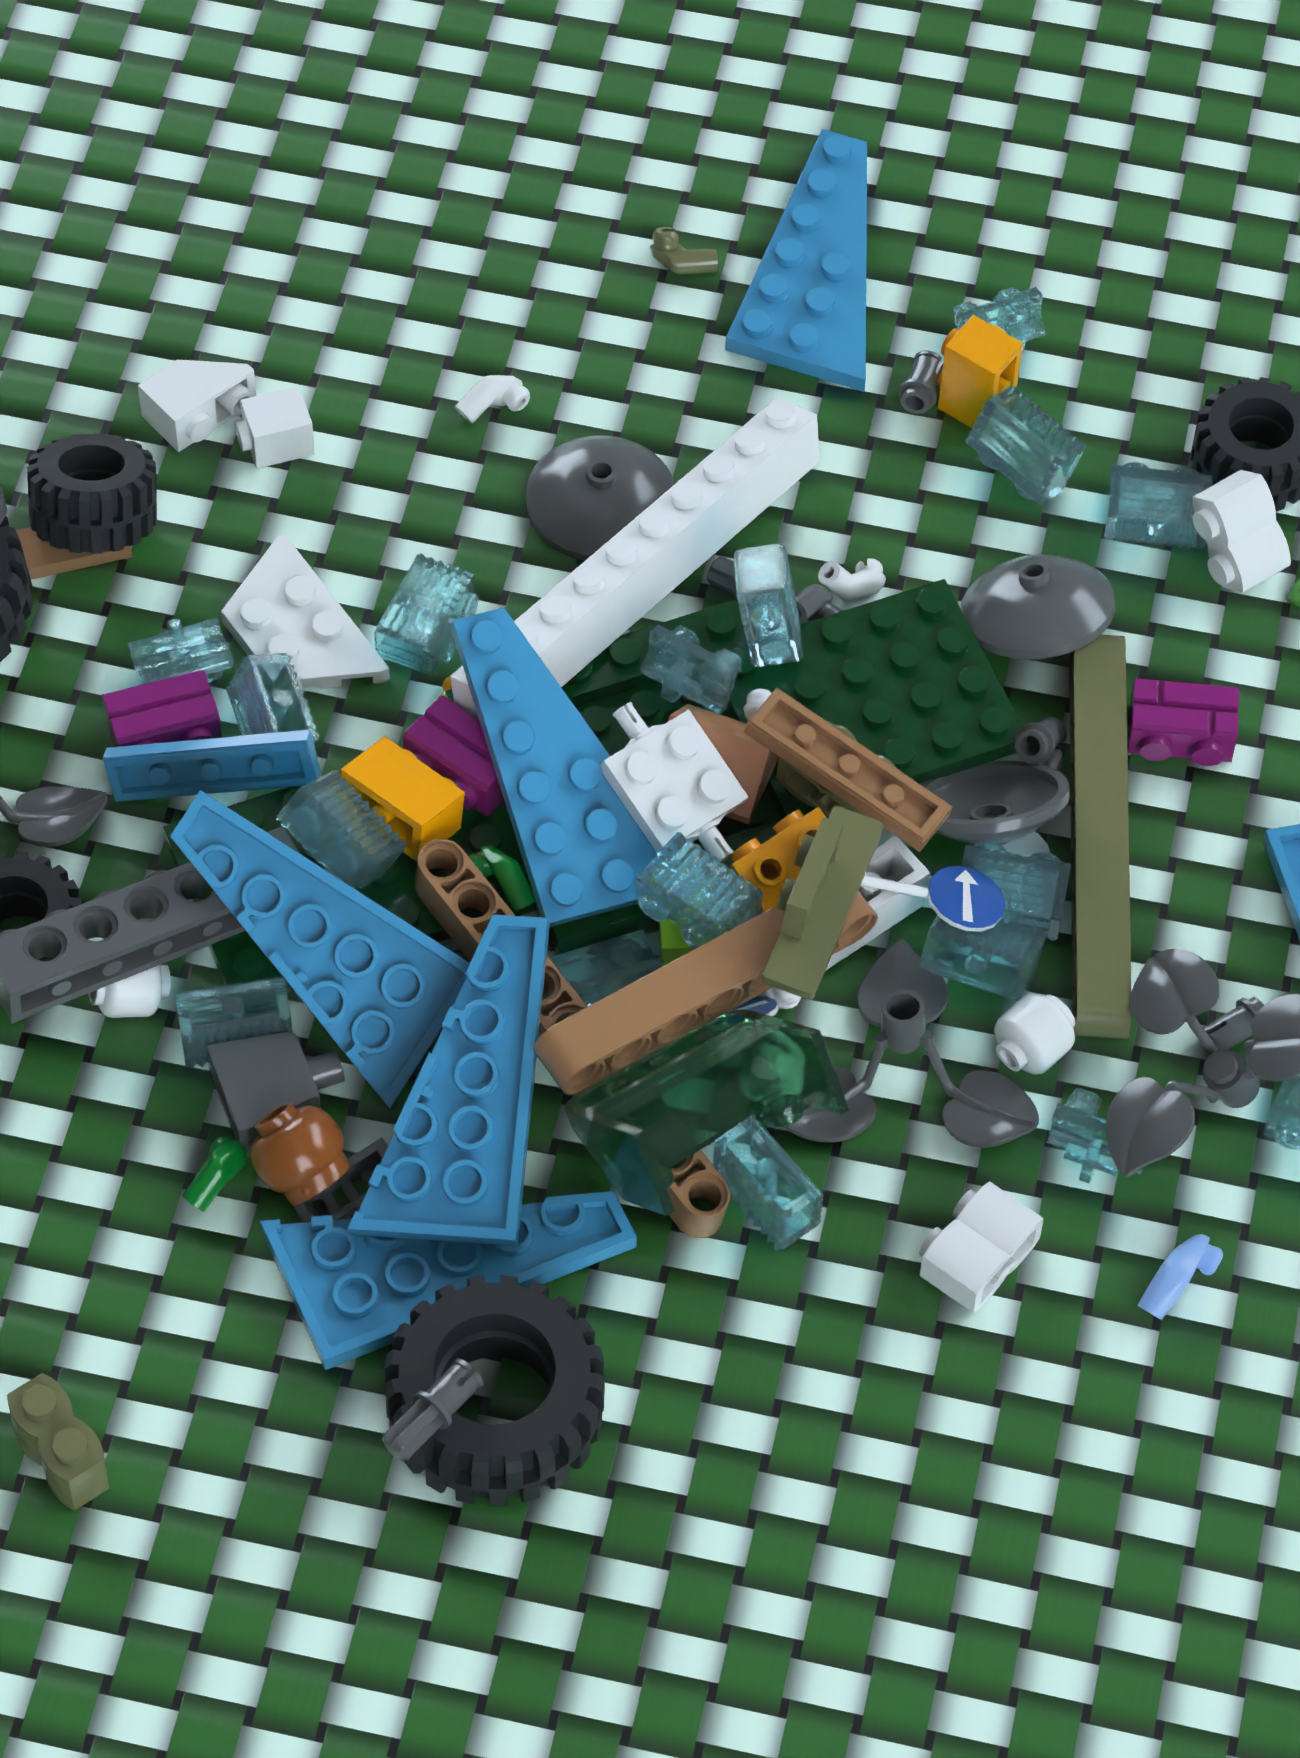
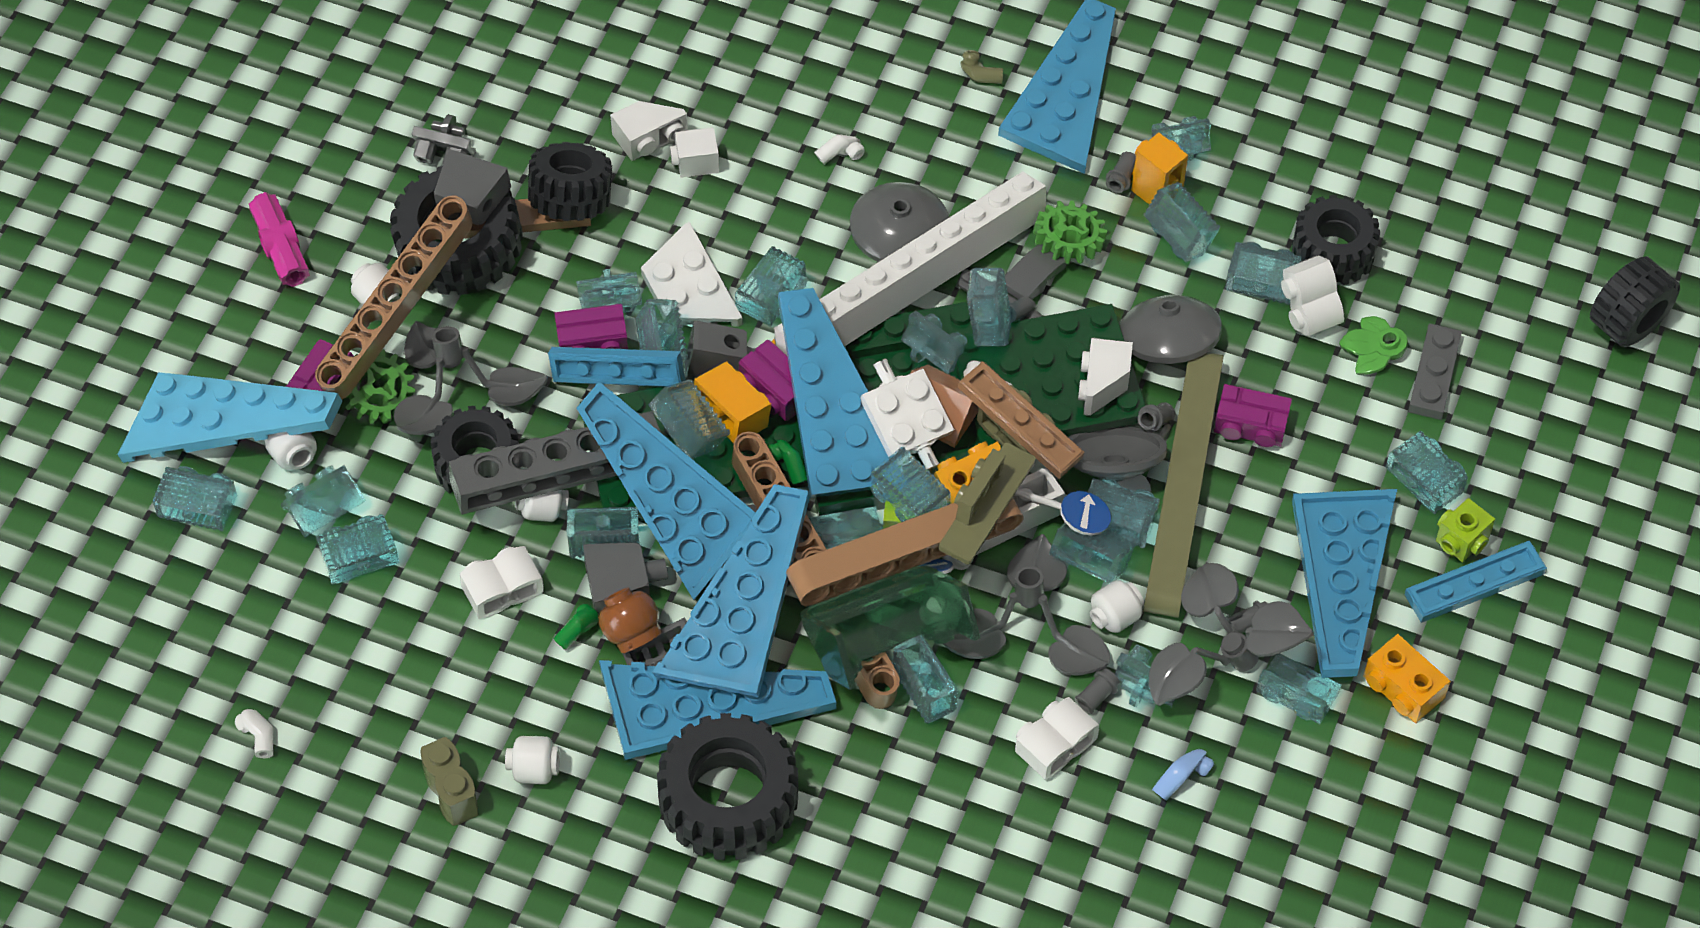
camera: 10 degrees right, 0 degrees up
dark grey axle [382,1358,484,1461] -> none
white arm [818,558,886,601] -> none
none -> white brick [460,546,543,619]
none -> white head [505,736,560,784]
none -> dark grey torso [685,321,756,382]
none -> dark grey slope [999,244,1067,299]
none -> bright green gear [1033,200,1107,264]
none -> dark grey pin [1075,669,1120,714]
none -> white slope [1078,338,1133,415]

